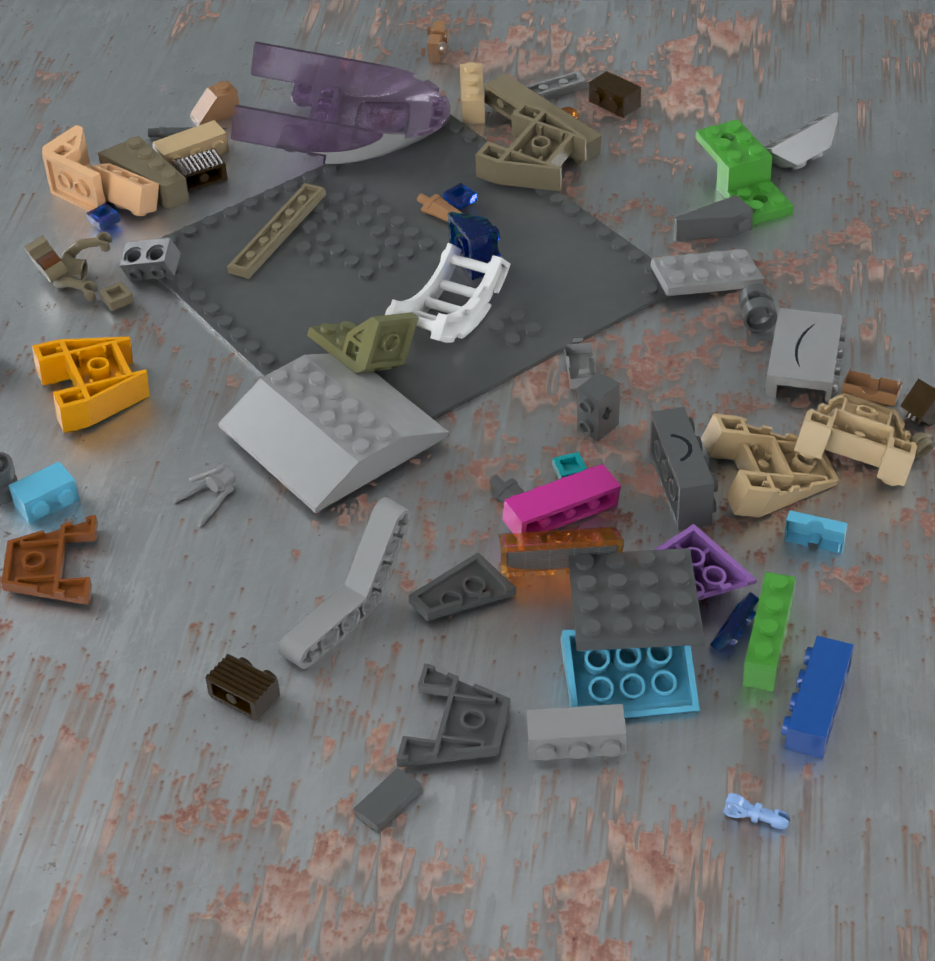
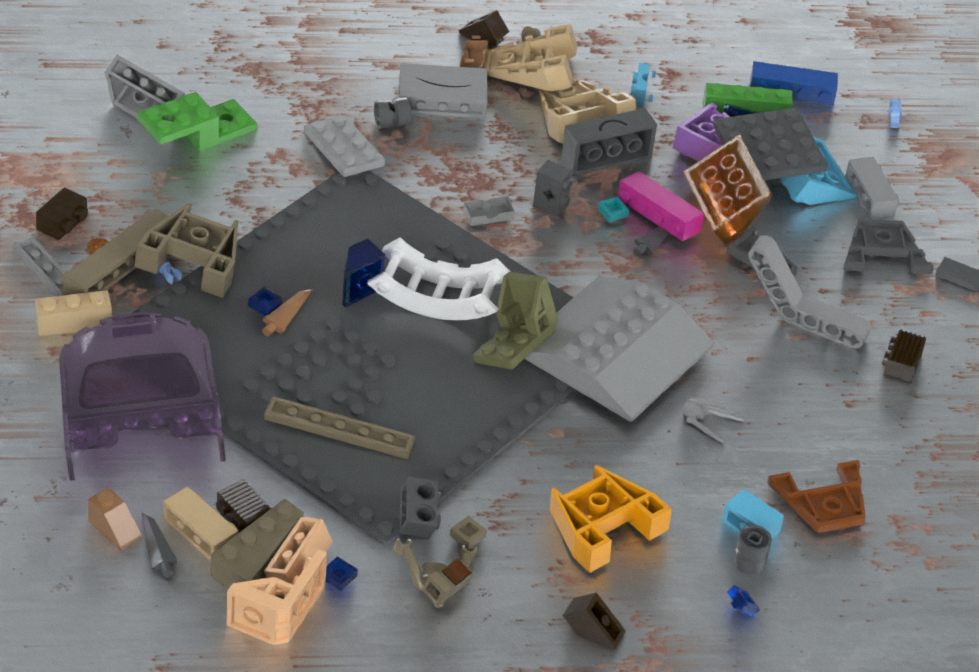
camera: 110 degrees left, 0 degrees up
dark grey slope [674,195,753,240] -> none

